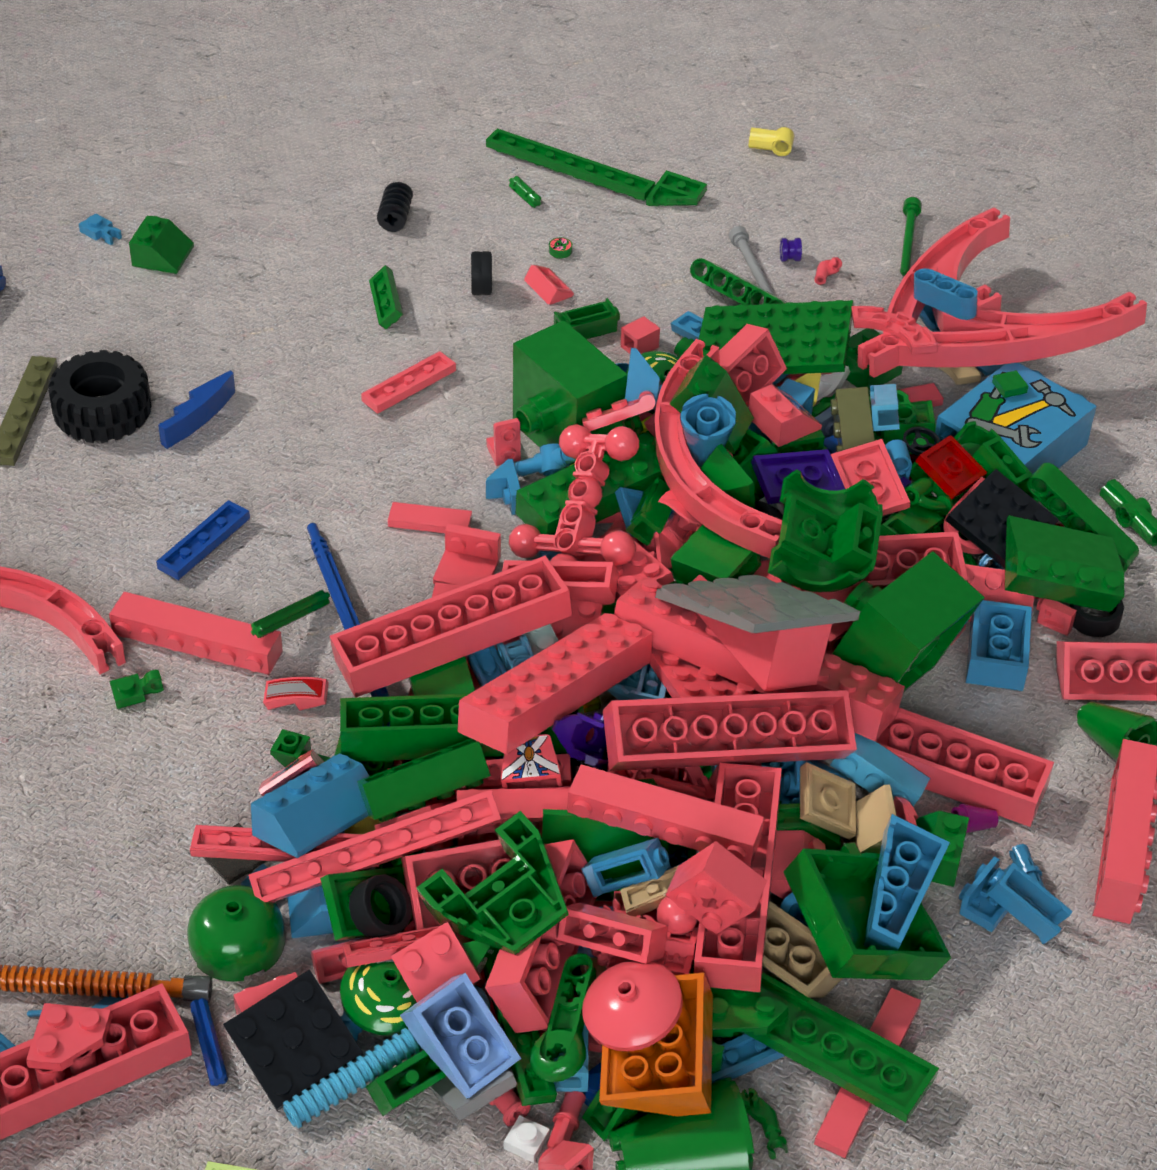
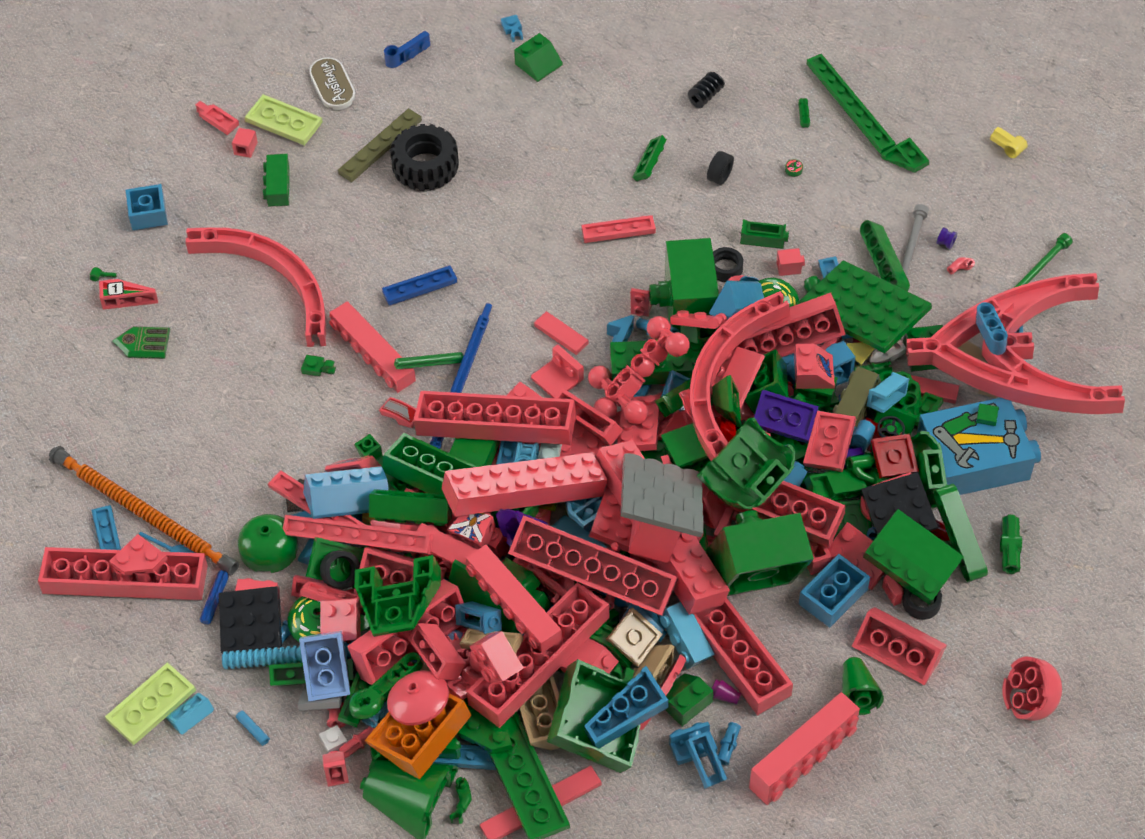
camera: 35 degrees right, 10 degrees up
blue slope [158,370,235,449] -> none
coral slope [524,265,574,305] -> none
green slope [669,355,754,454] -> none
dark azure cone [680,394,736,467] -> none
coral tile [851,306,938,354] -> none

